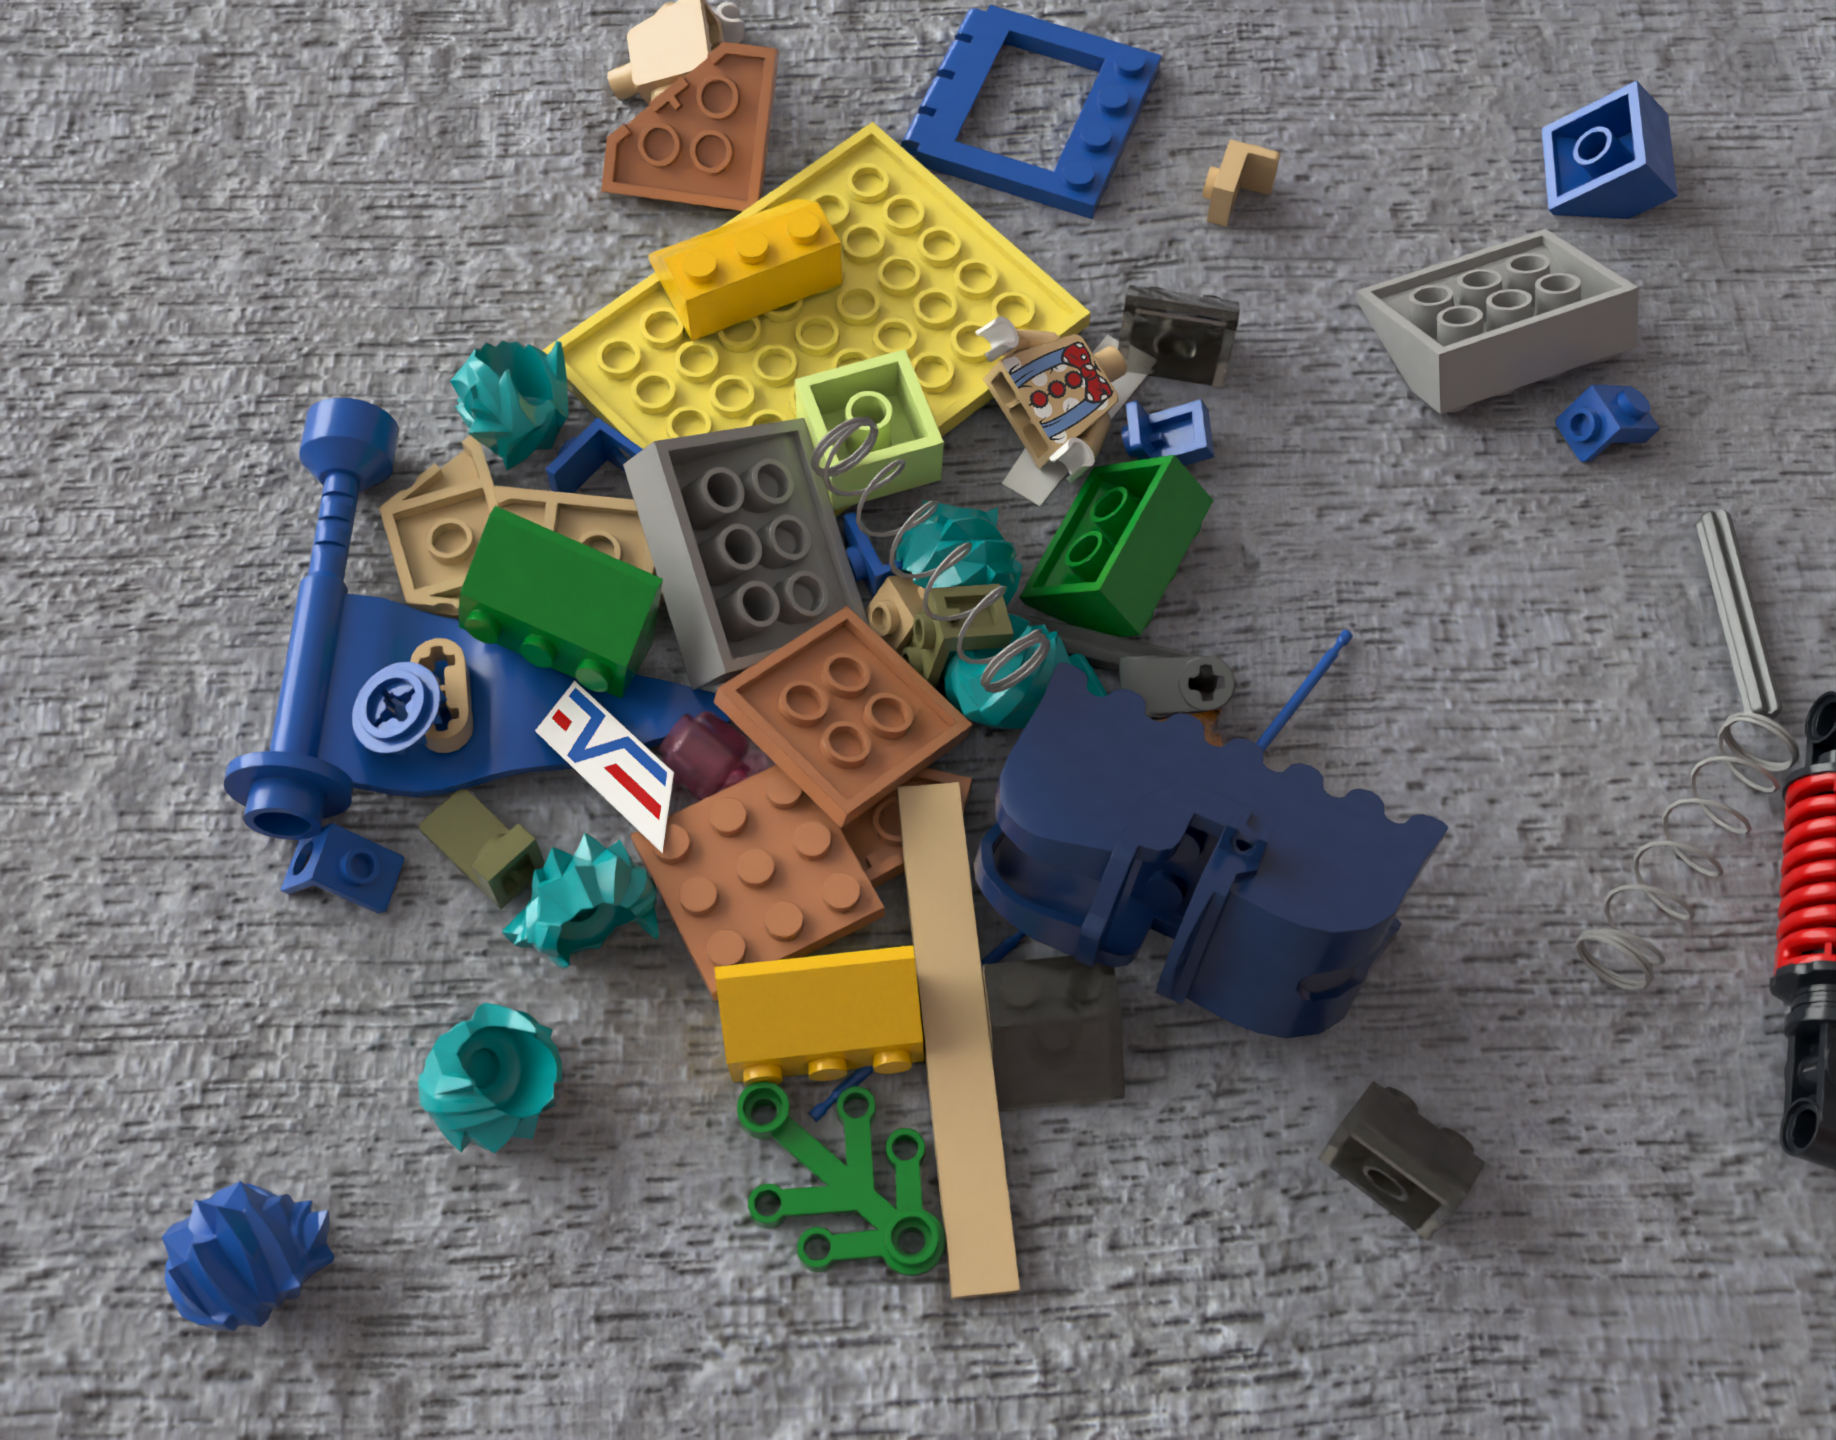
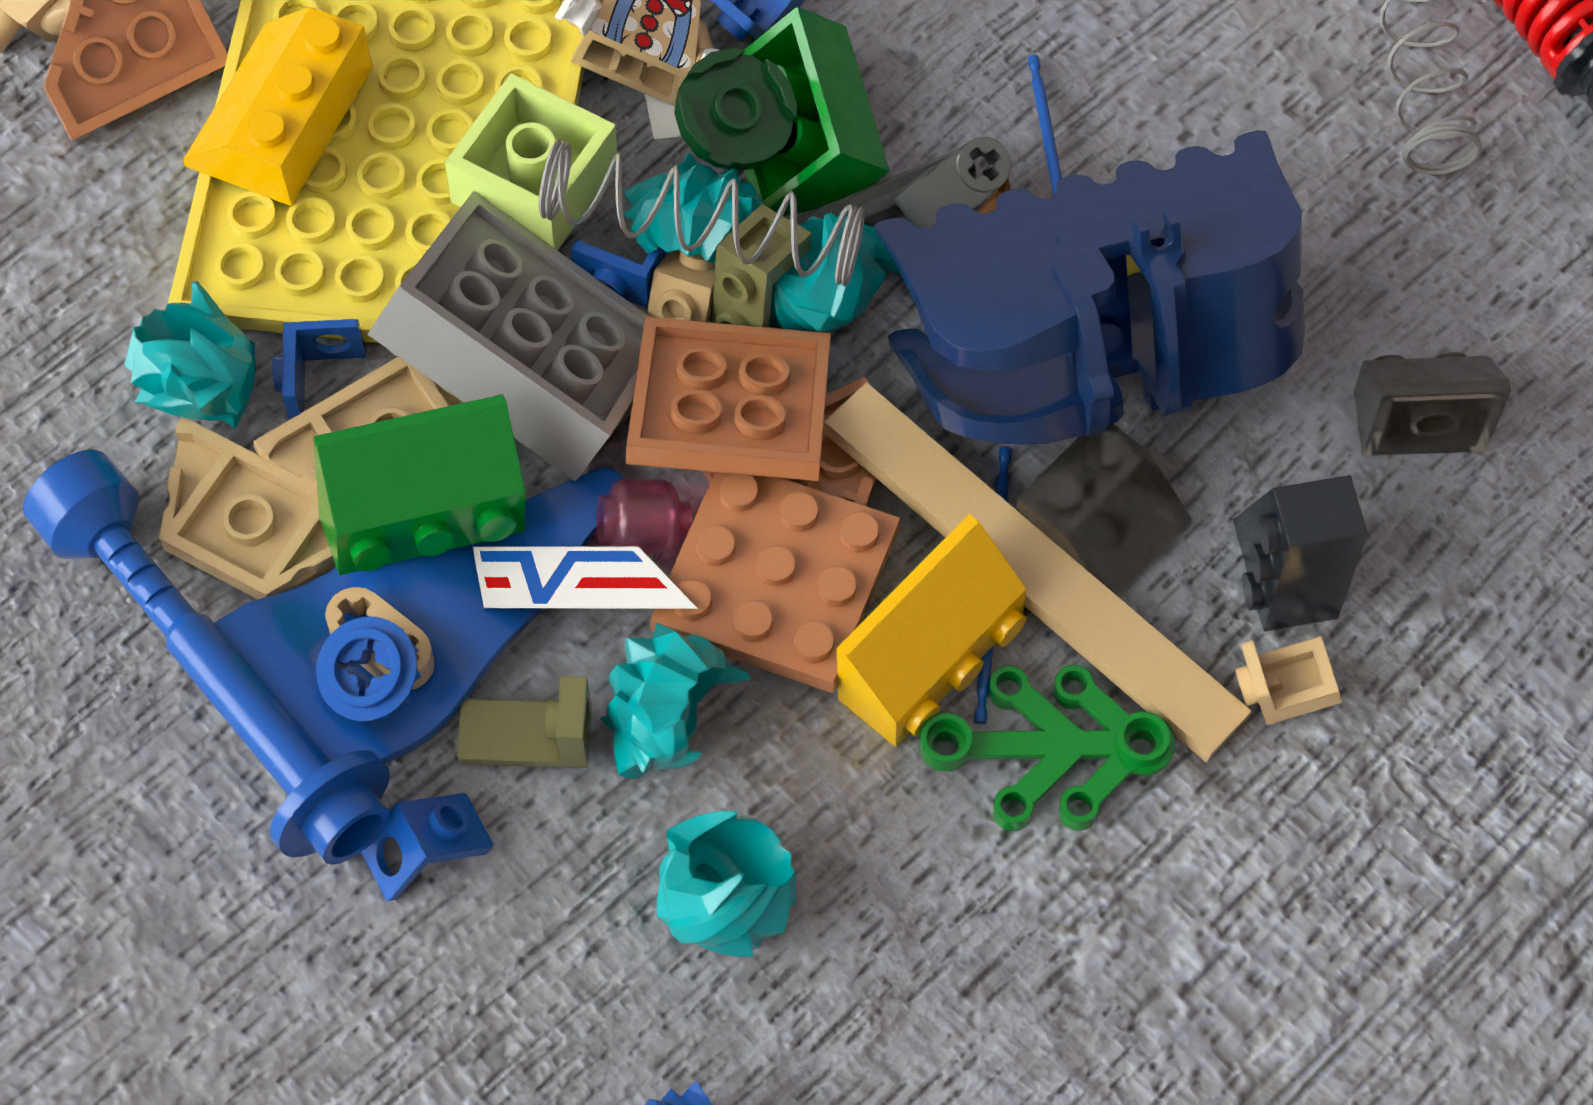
camera: 40 degrees left, 0 degrees up
none -> dark green tile [674,48,797,172]
none -> black wedge [1233,475,1368,632]
none -> tan bracket [1235,636,1343,725]

